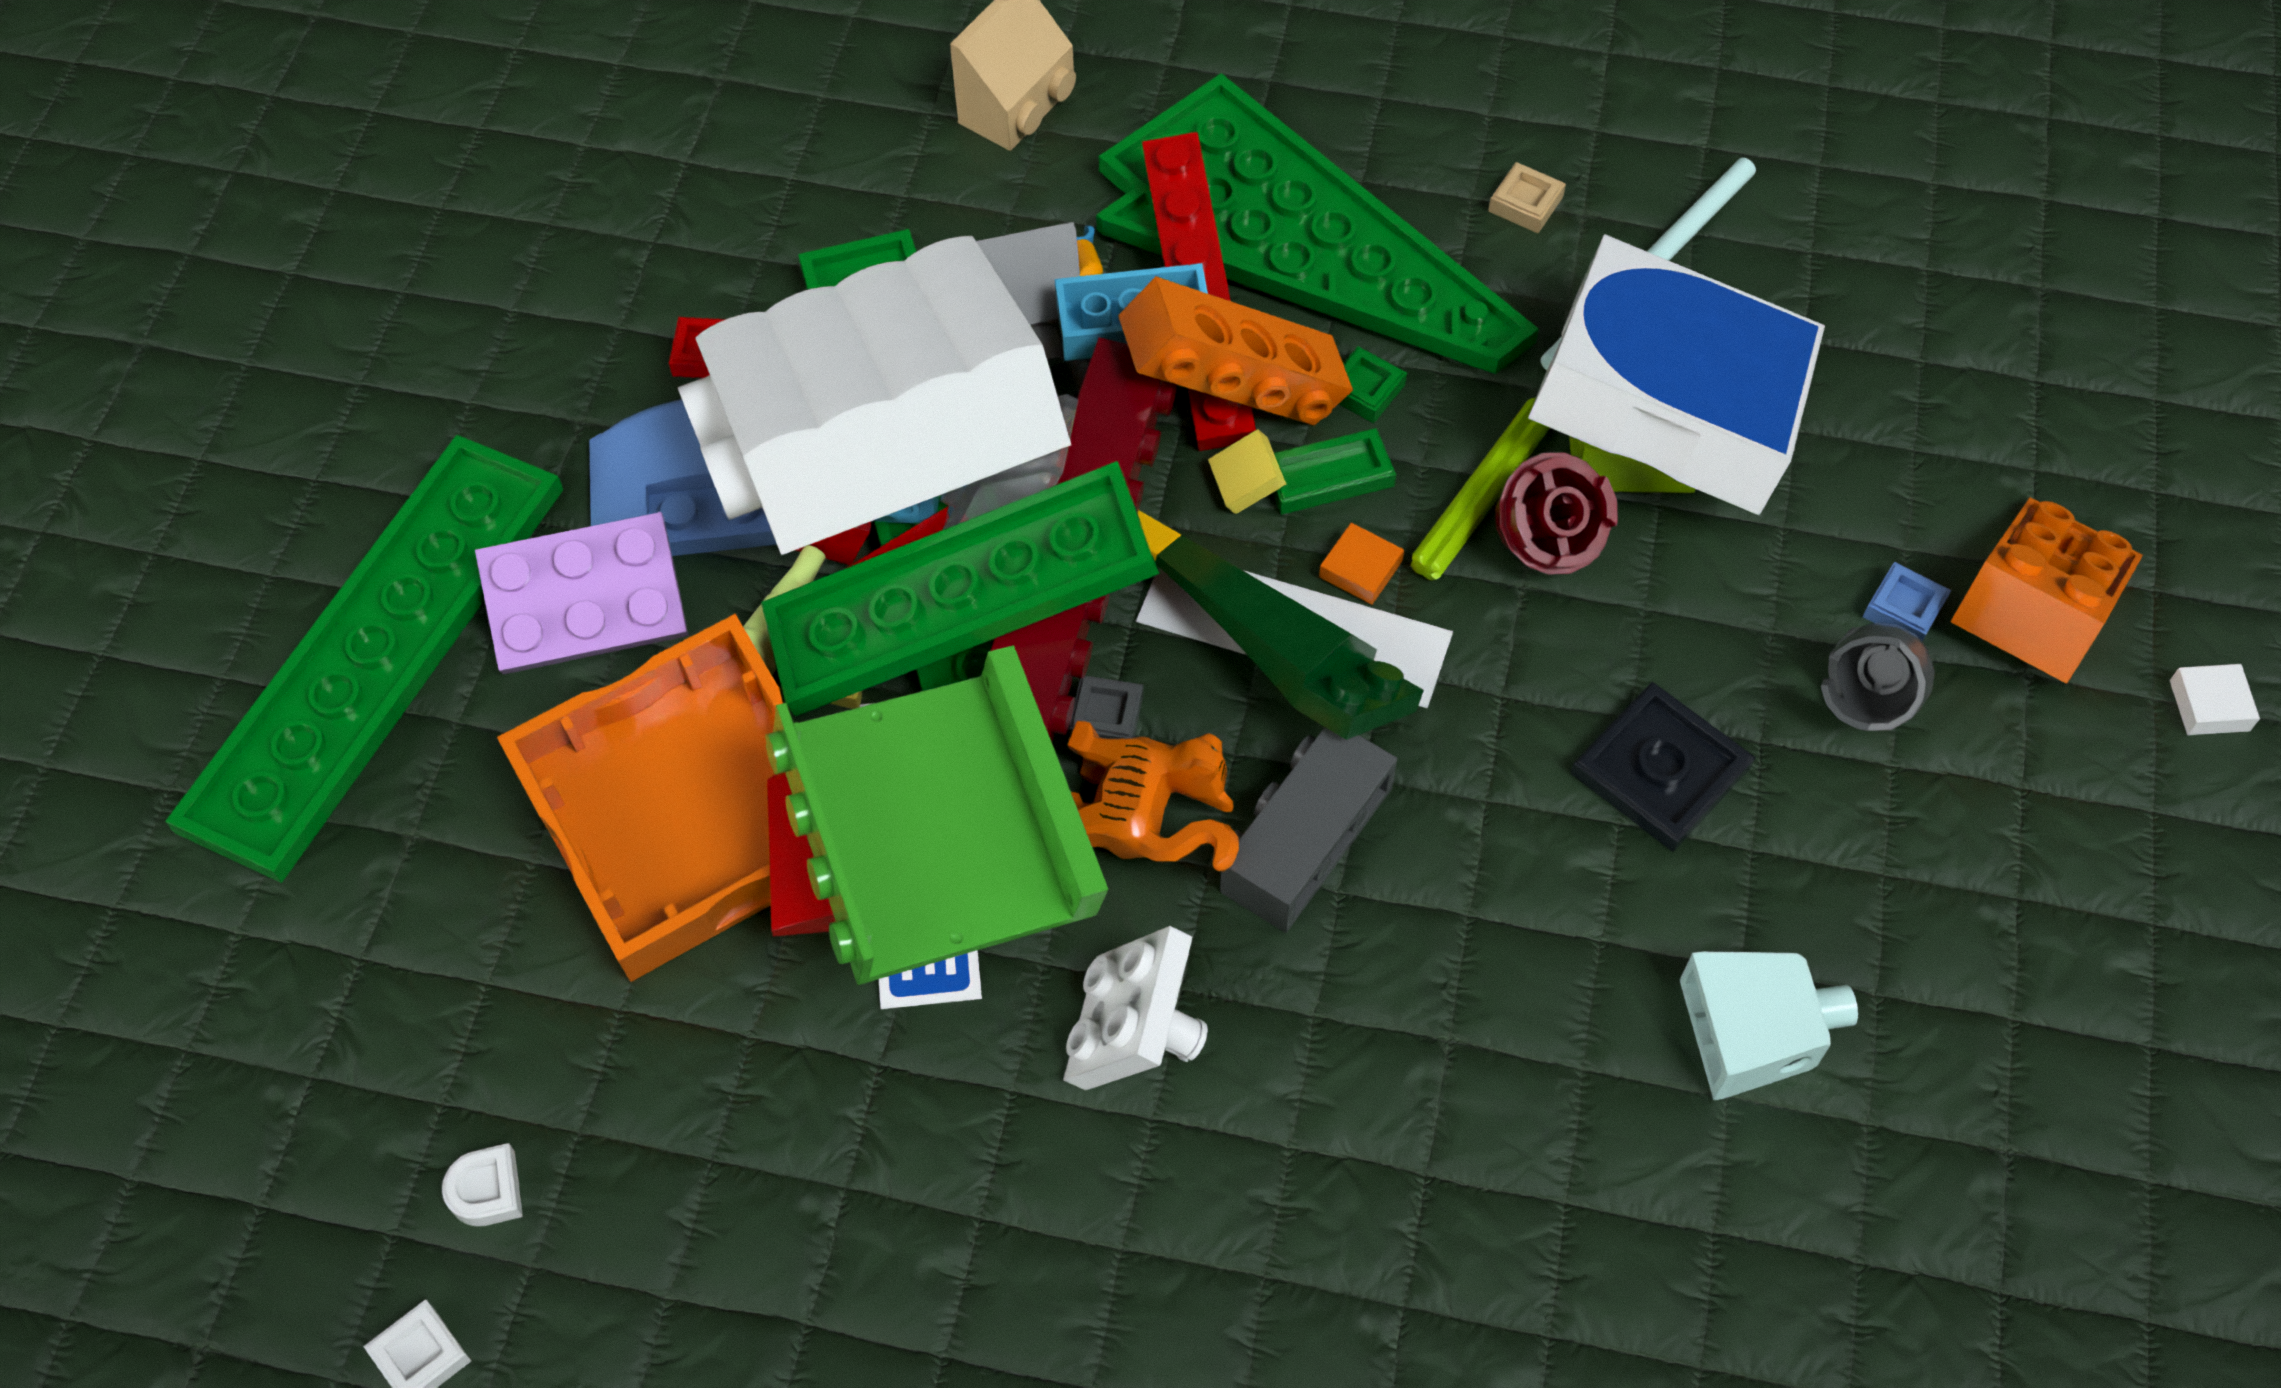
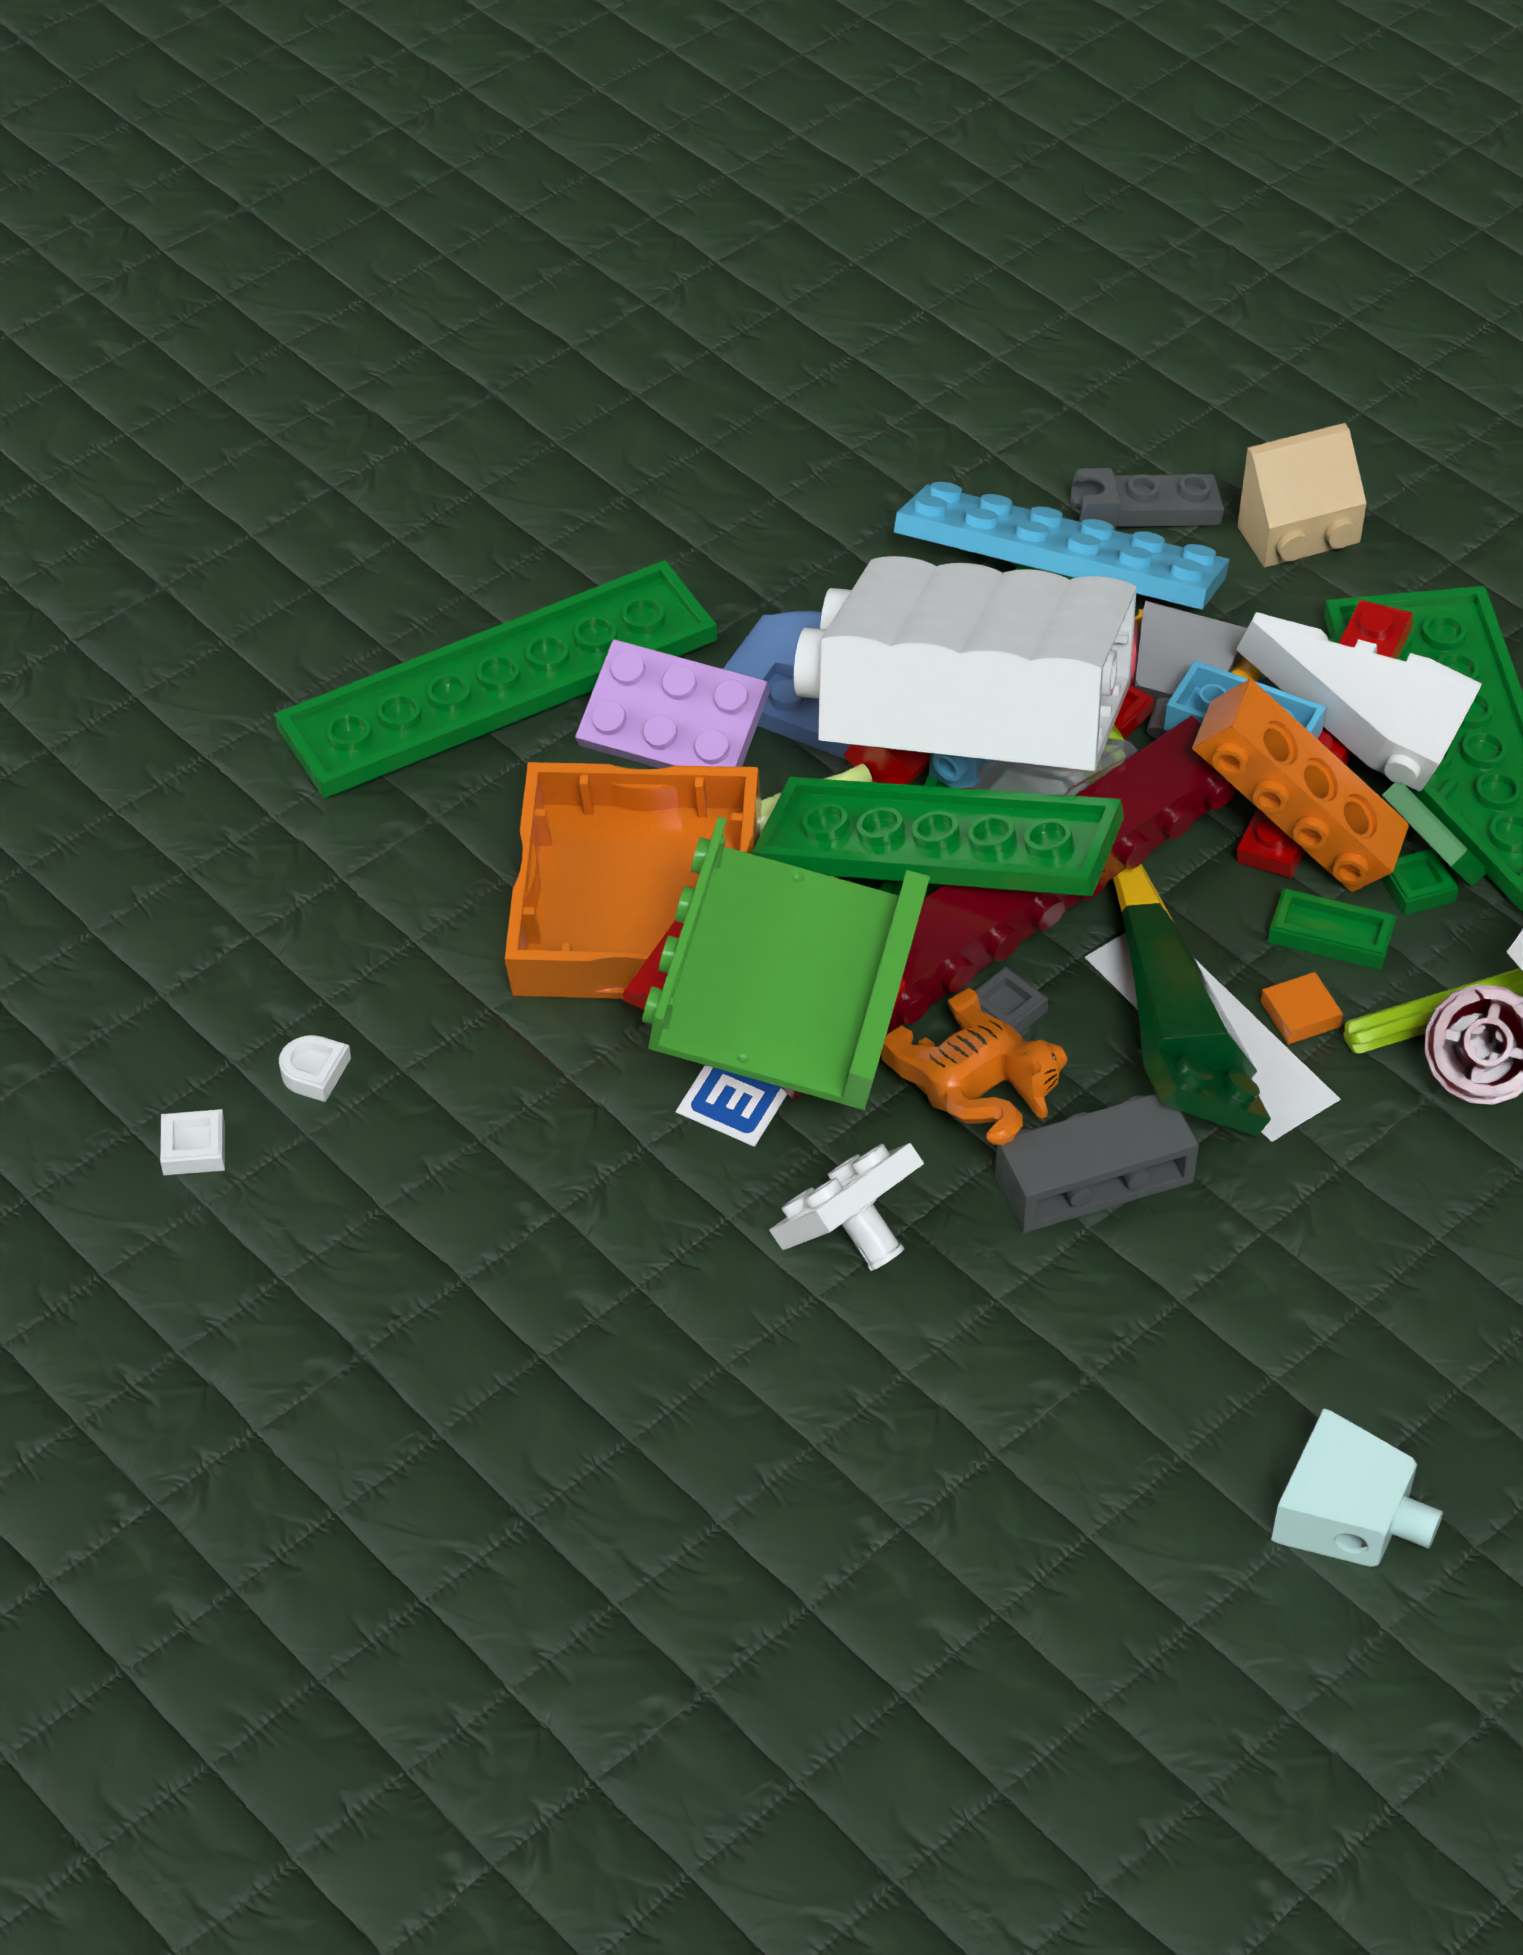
camera: 35 degrees right, 10 degrees down
light yellow tile [1208,429,1286,514] -> none
black tile [1570,681,1756,852] -> none
none -> medium azure plate [894,482,1230,610]
none -> dark grey plate [1070,468,1224,531]
none -> white wedge [1236,612,1481,792]
none -> green tile [1382,781,1487,886]

